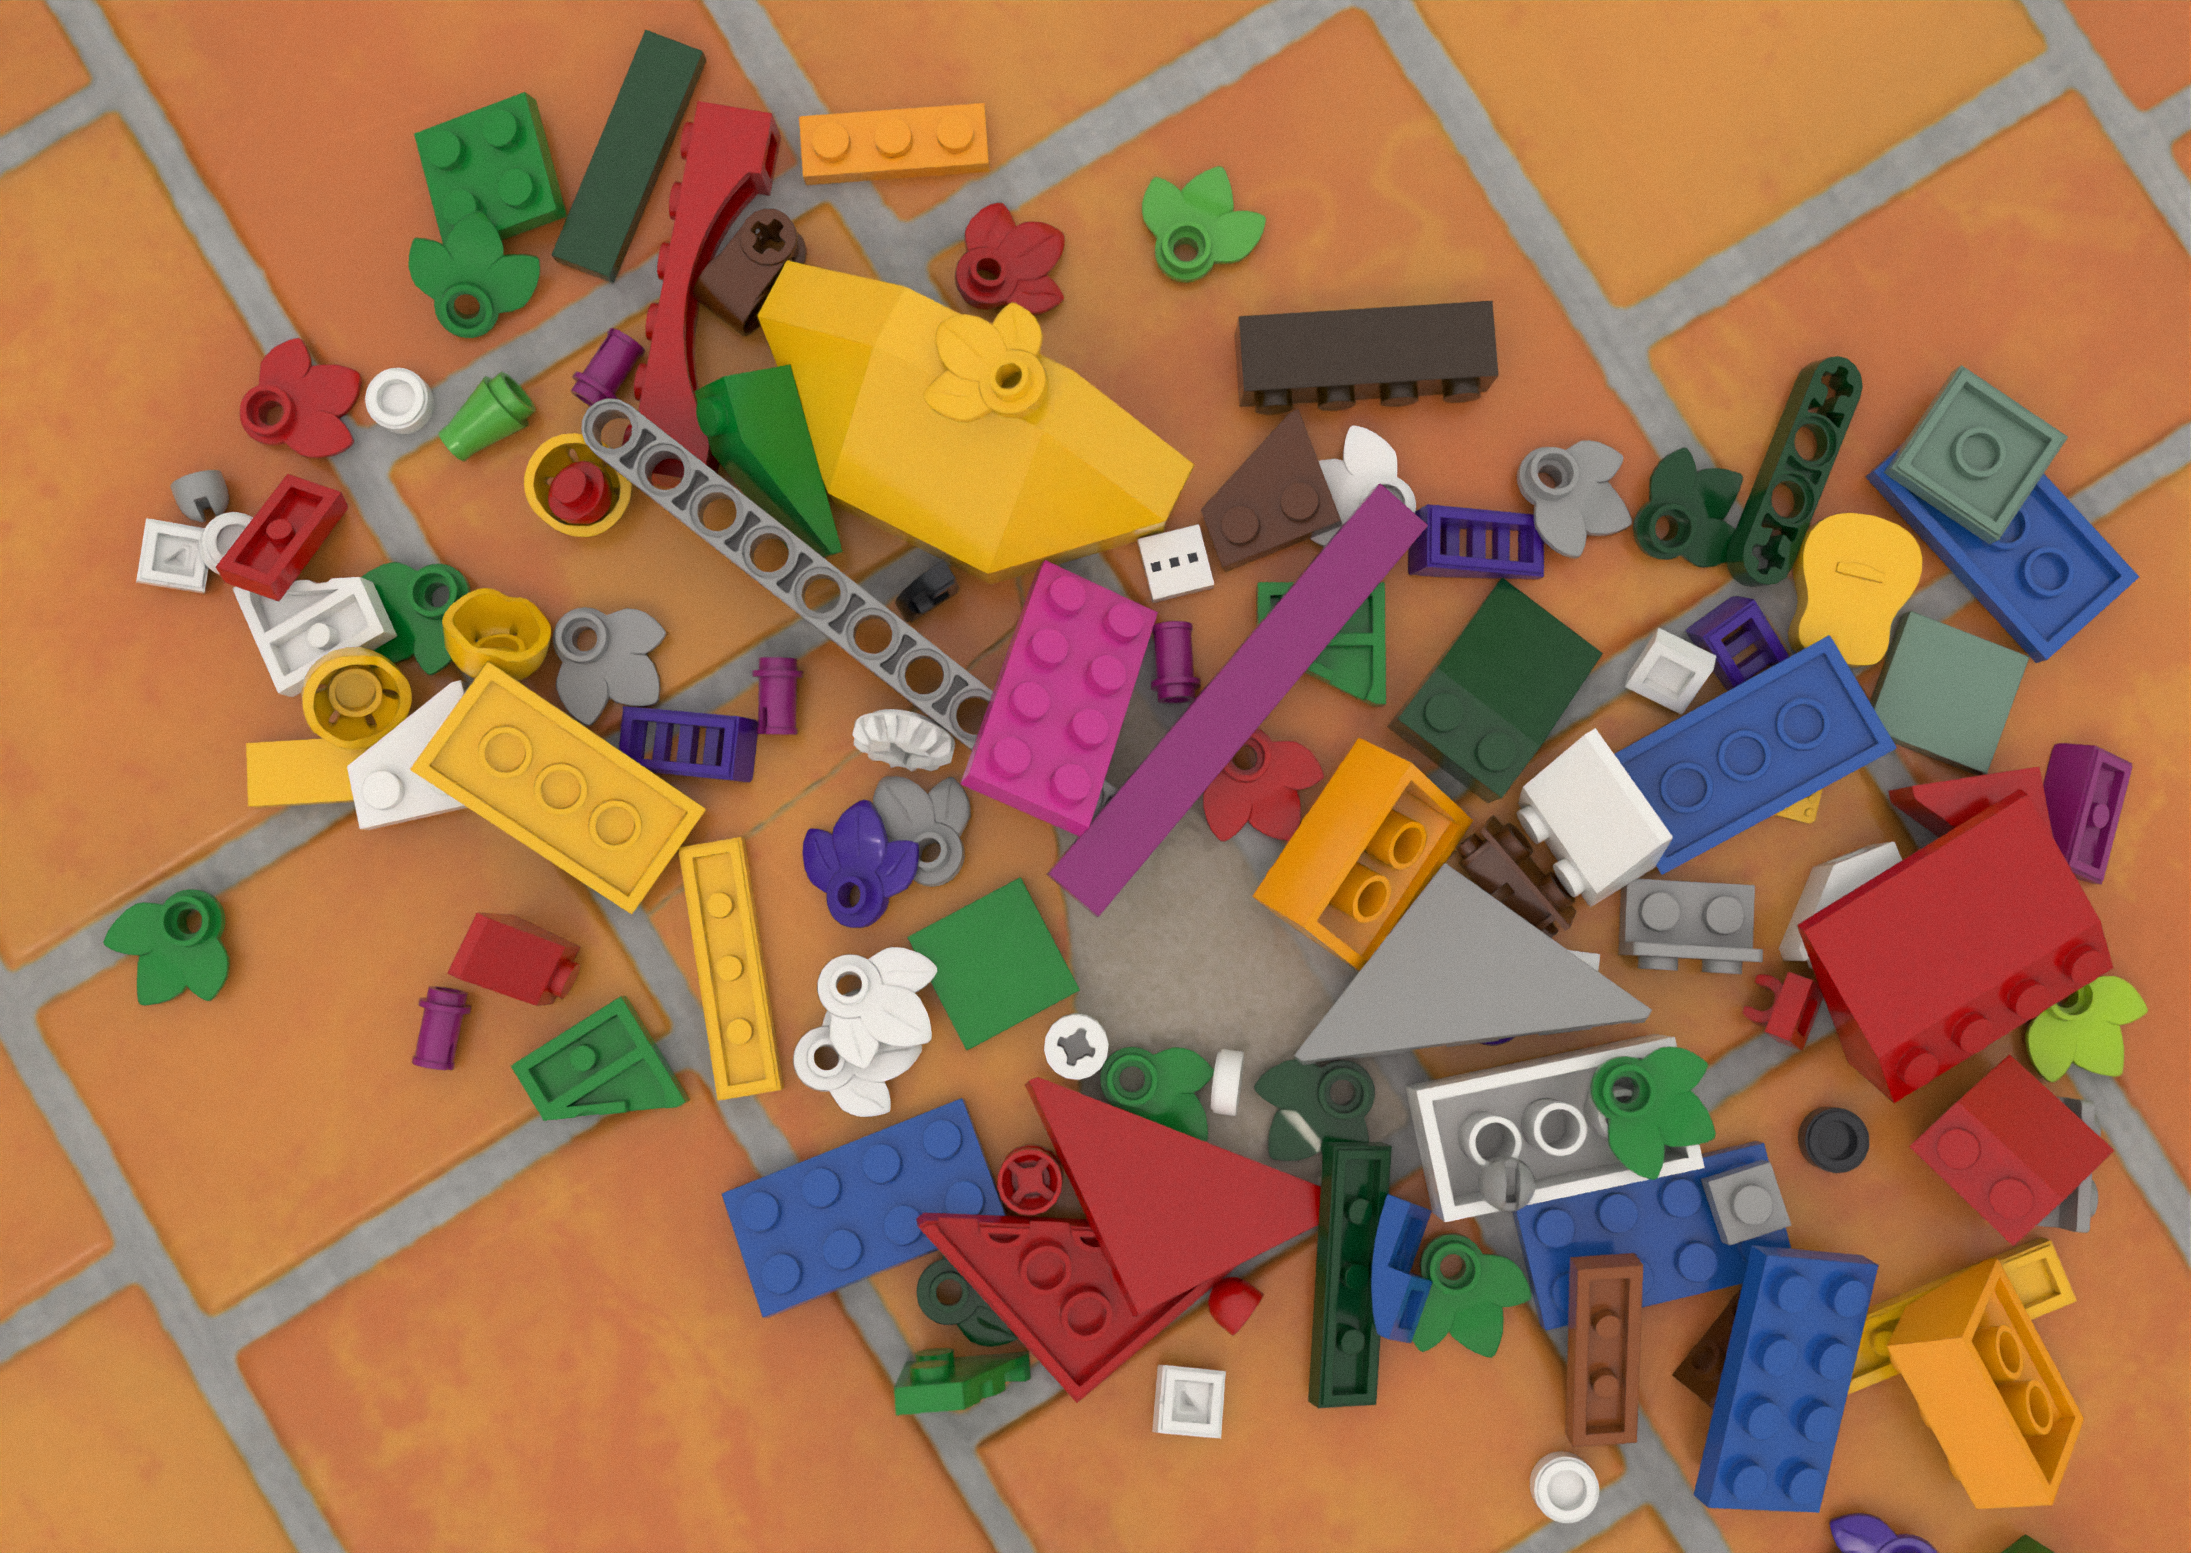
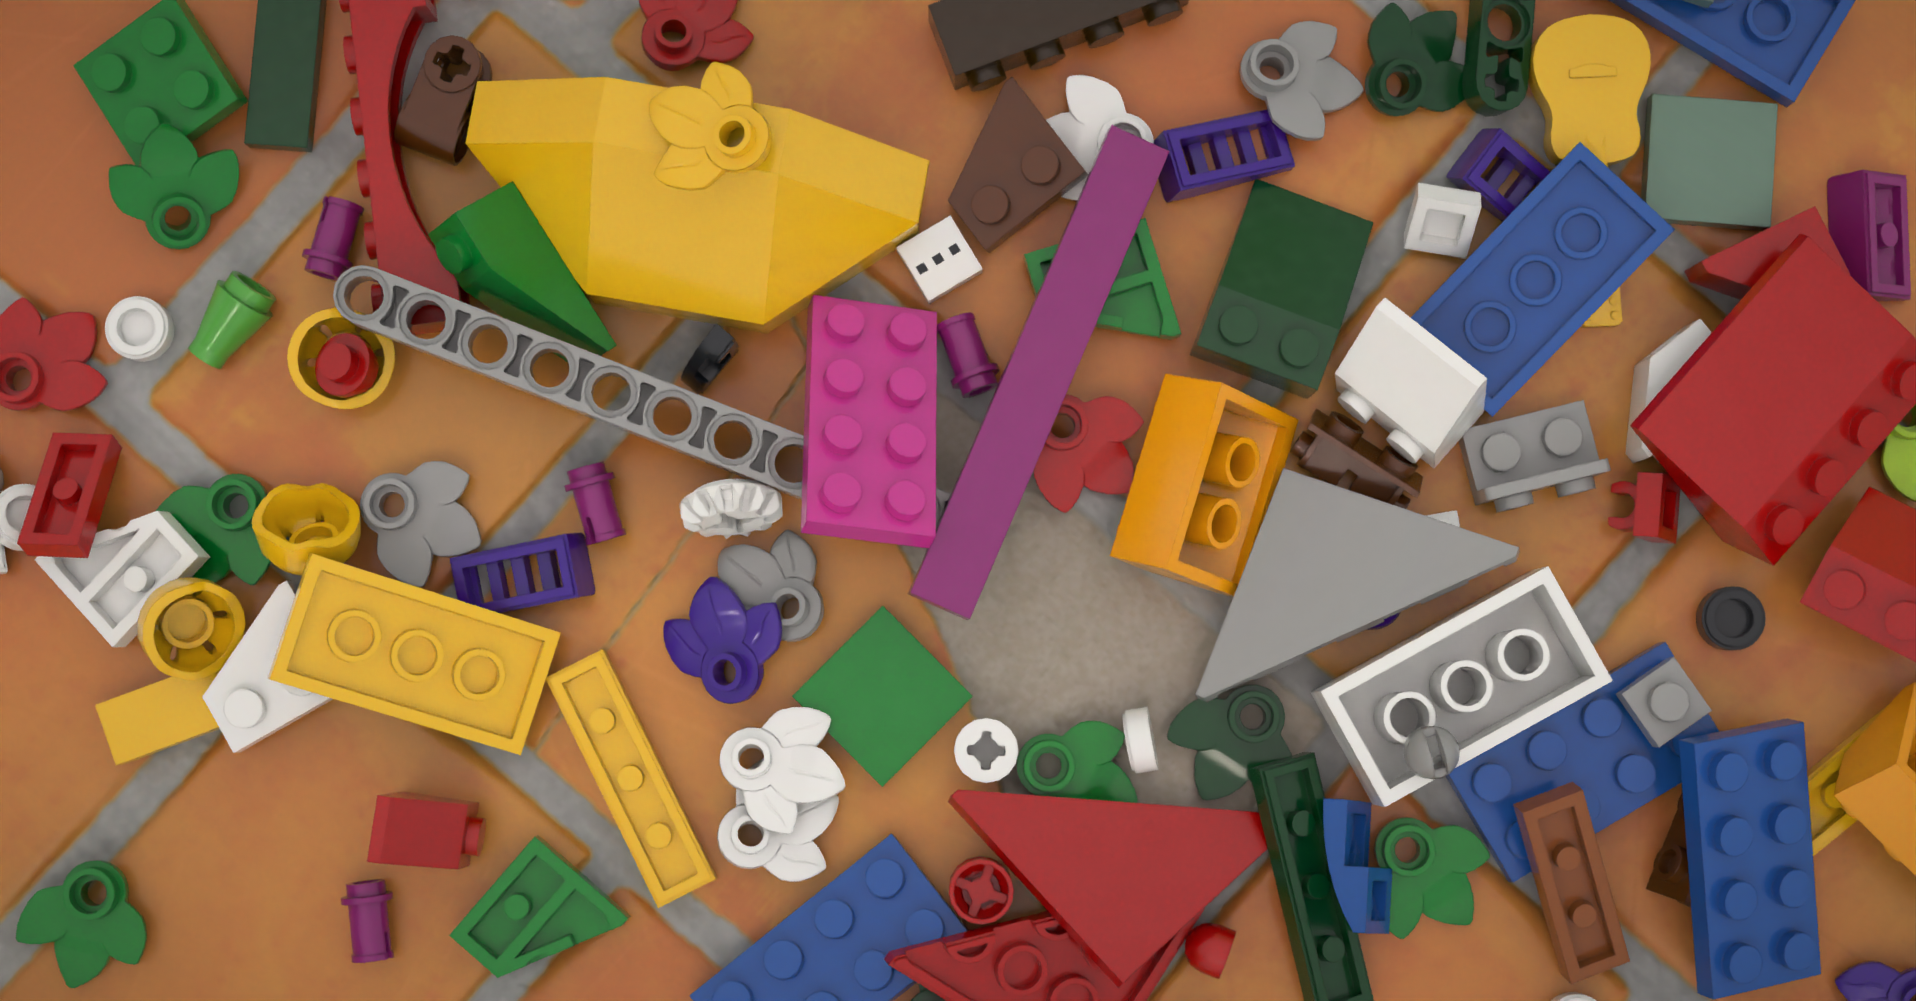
camera: 20 degrees left, 0 degrees up
green plate [1590,1046,1716,1180] -> none

